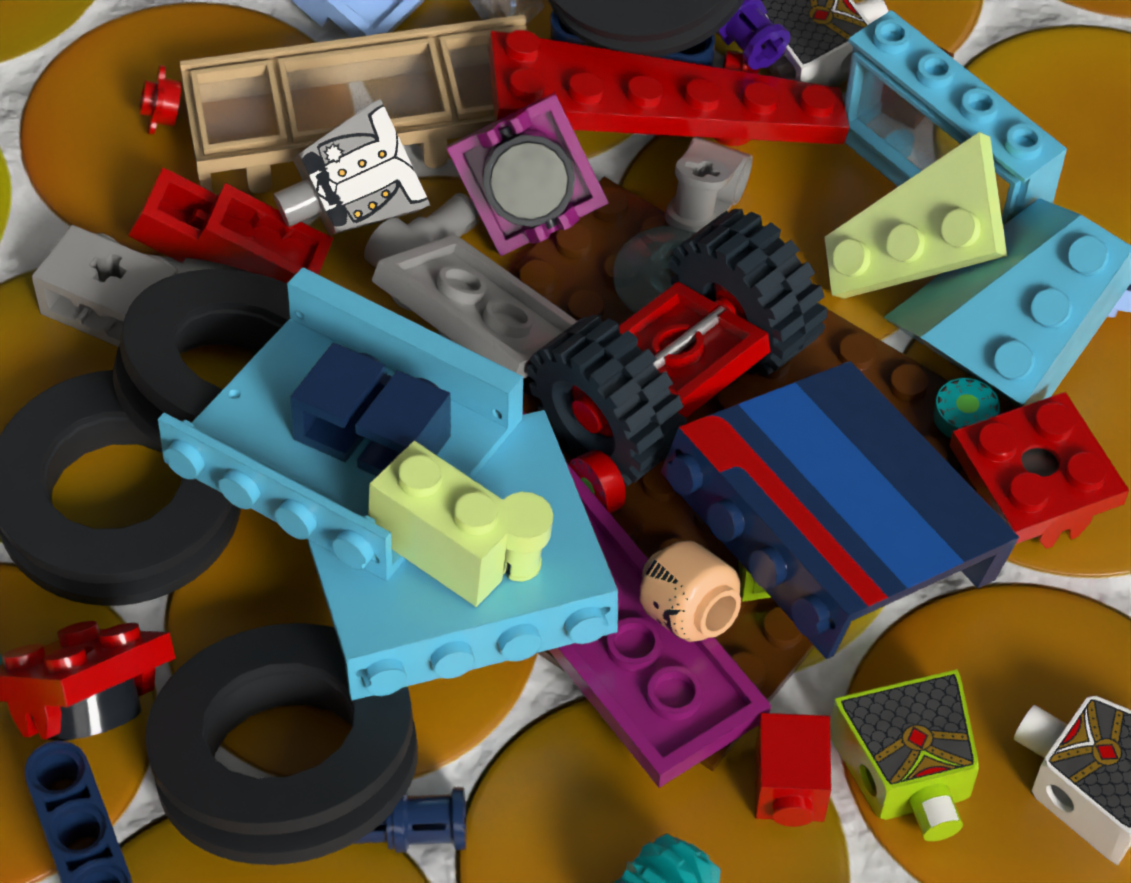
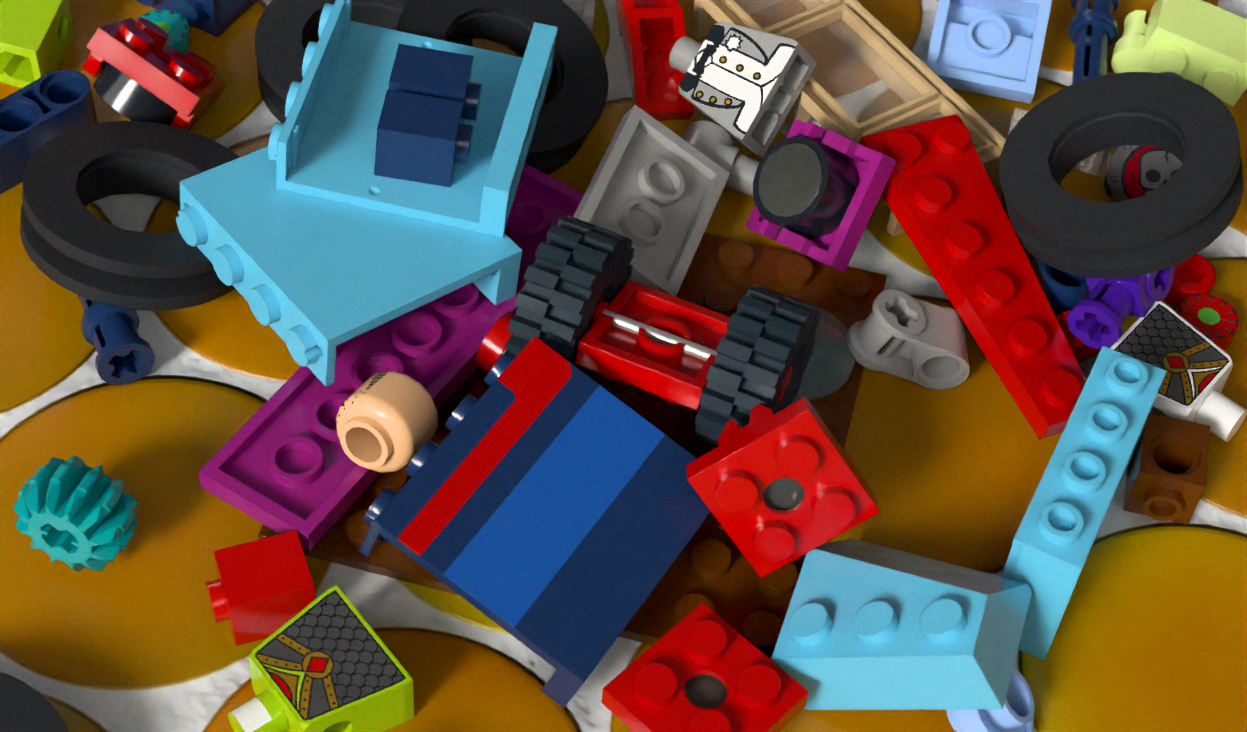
camera: 65 degrees right, 5 degrees down
yellowish green hinge [368,441,553,607] -> none
yellowish green wing [824,132,1007,299] -> none
teal tile [933,378,1000,438] -> none
none -> red piece [686,396,880,578]

